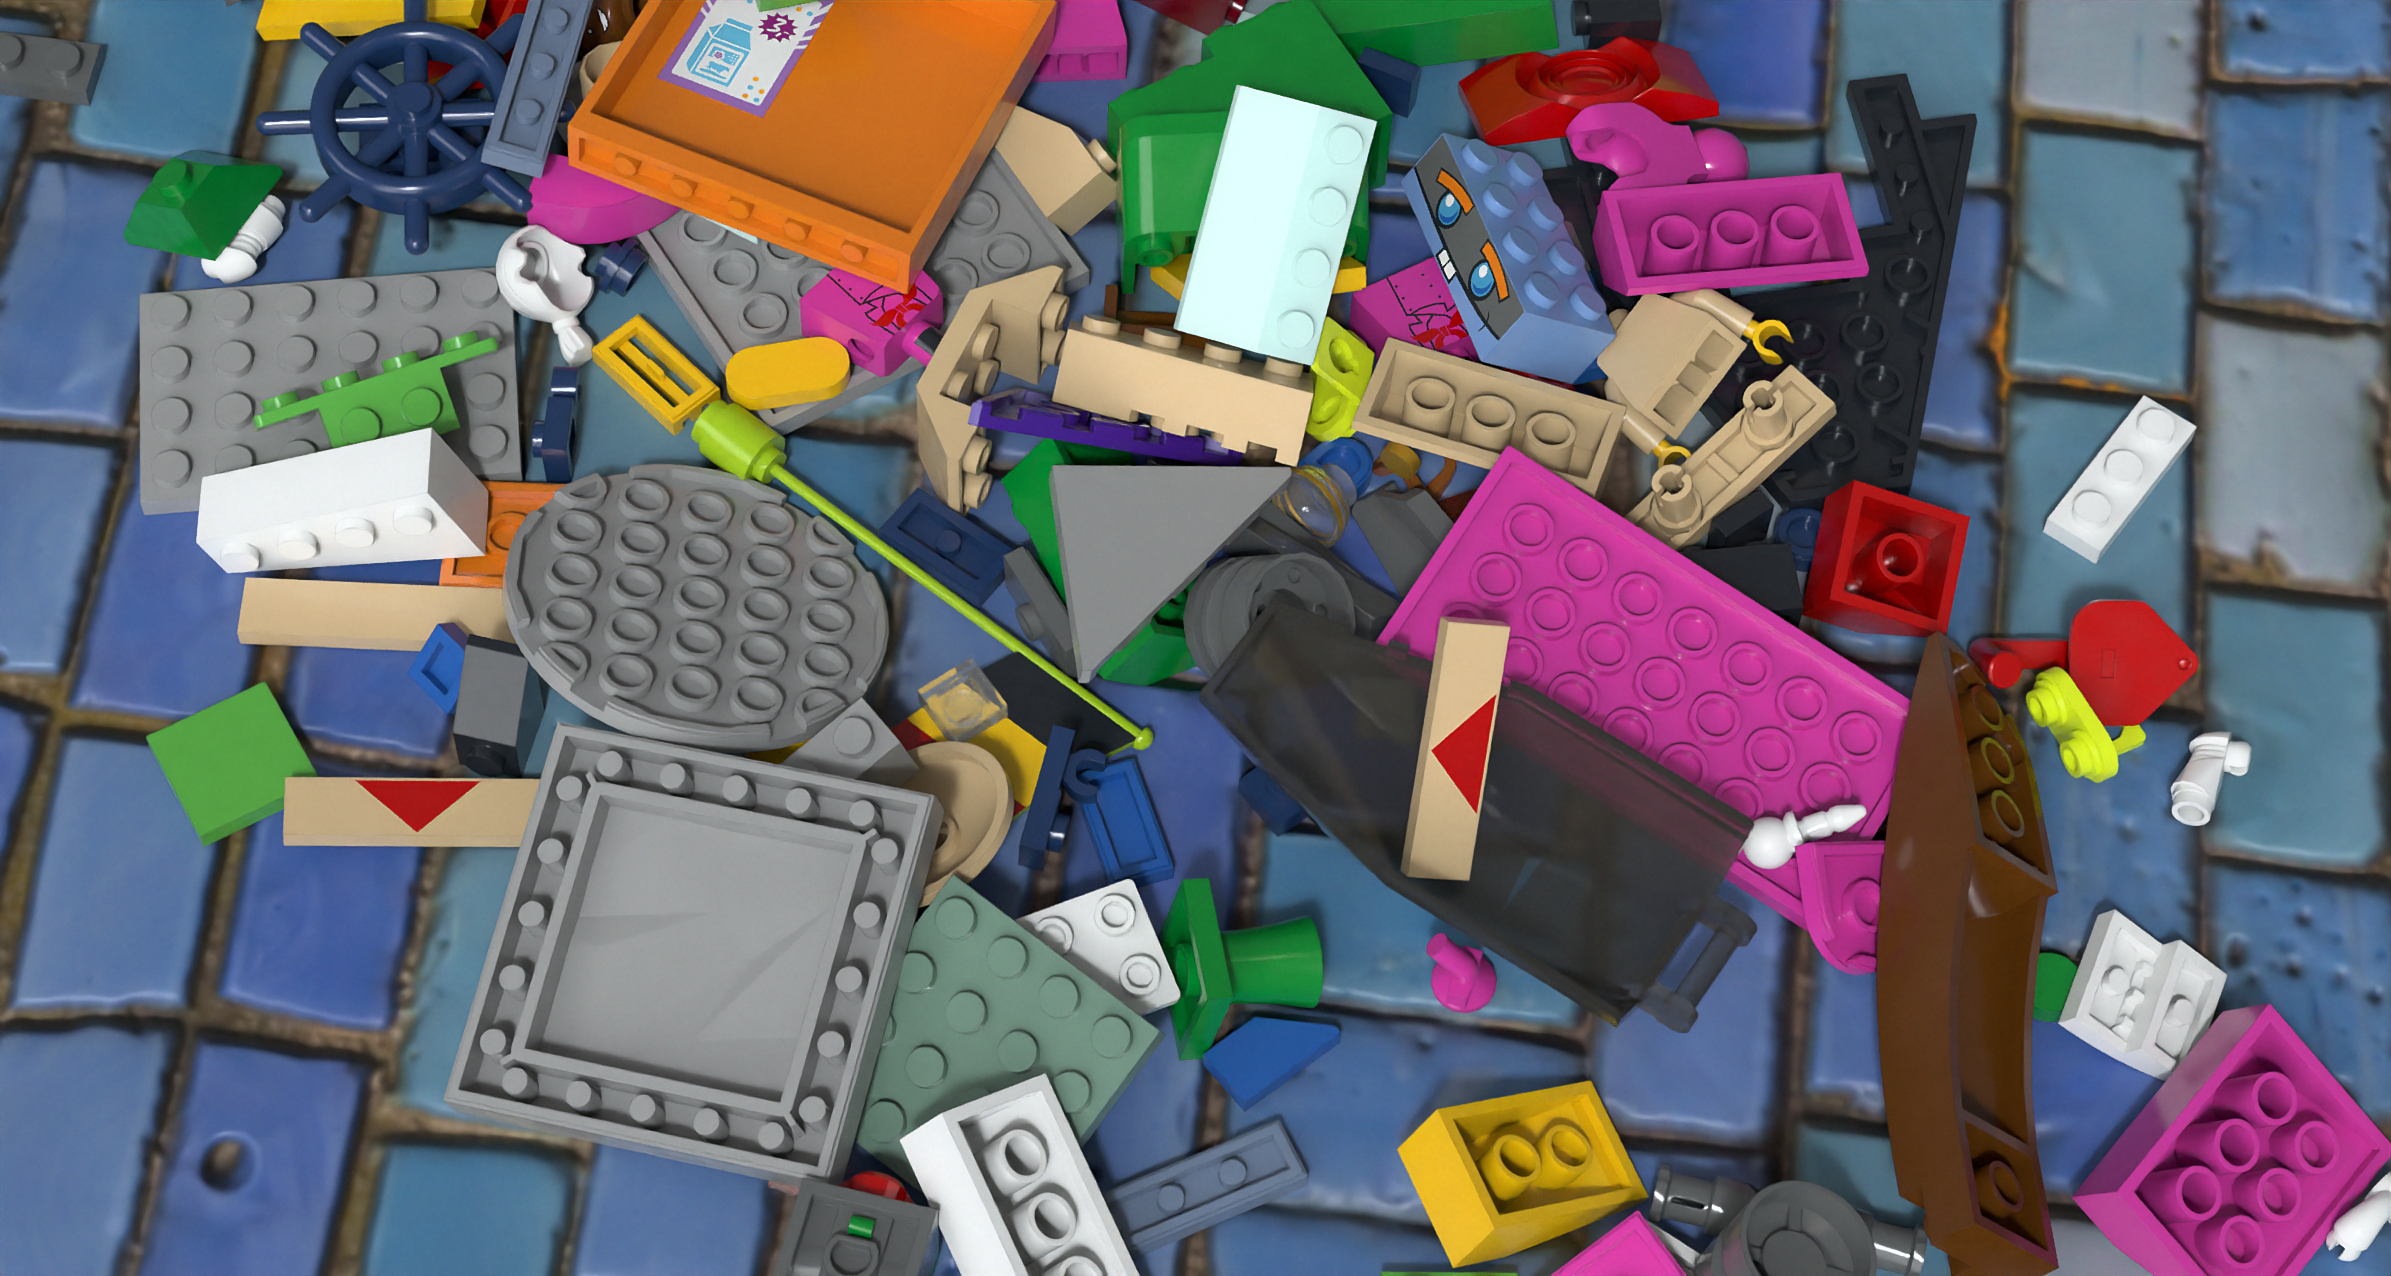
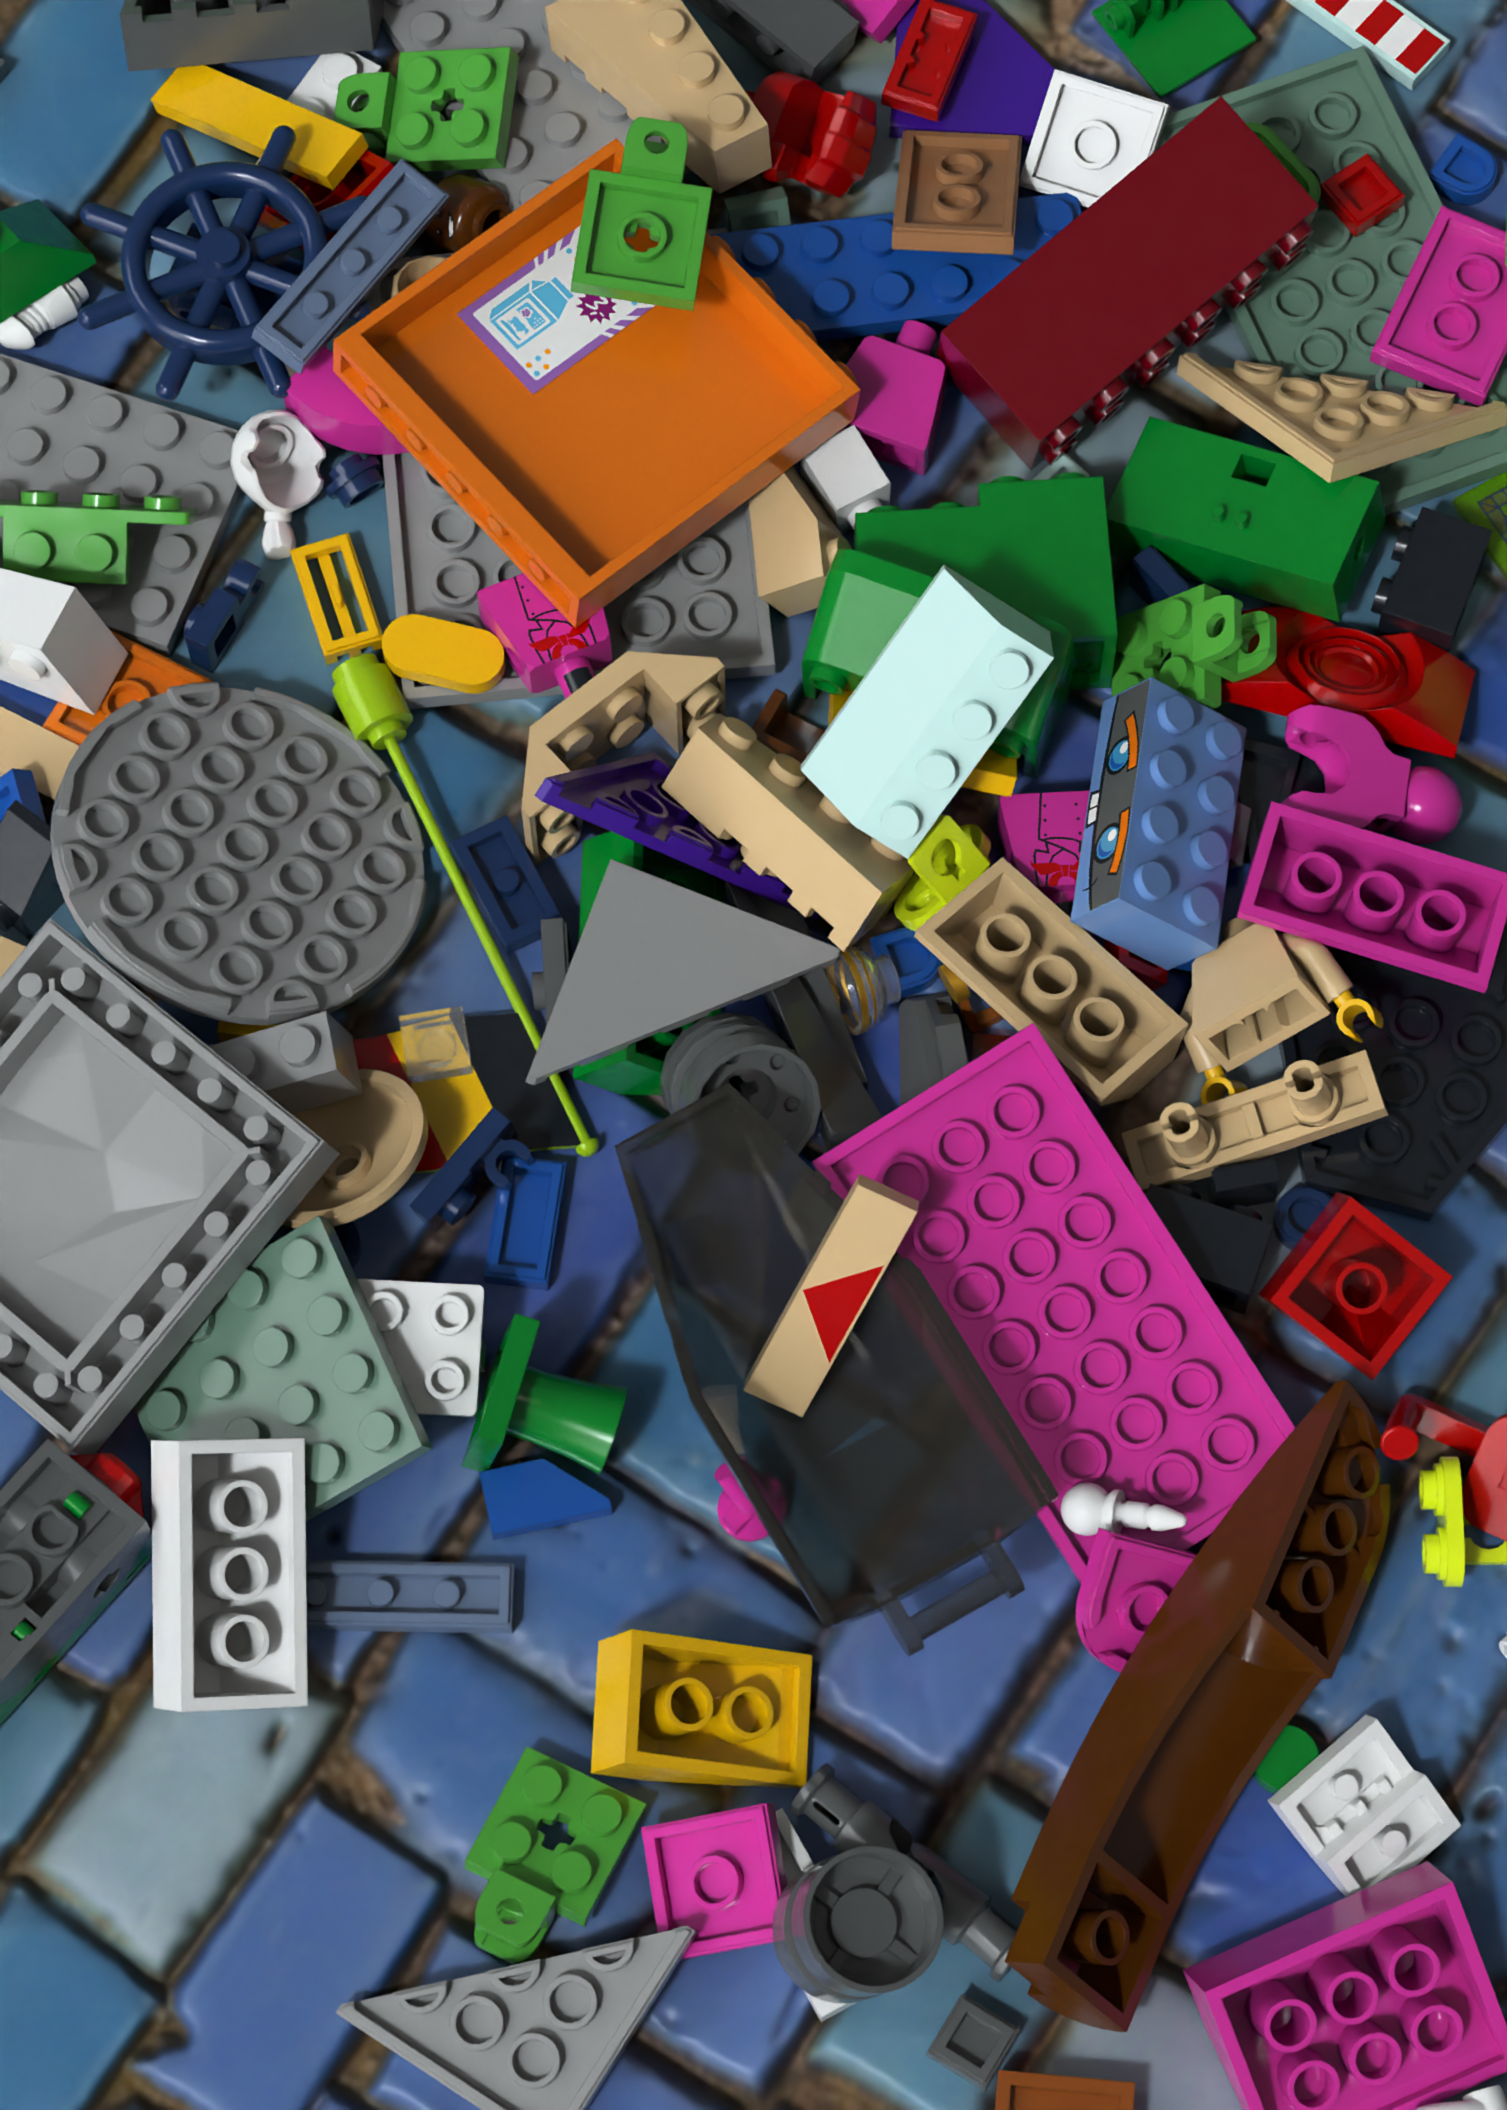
camera: 30 degrees right, 10 degrees up
none -> white brick [800,425,891,534]
none -> bright green plate [1111,584,1277,709]

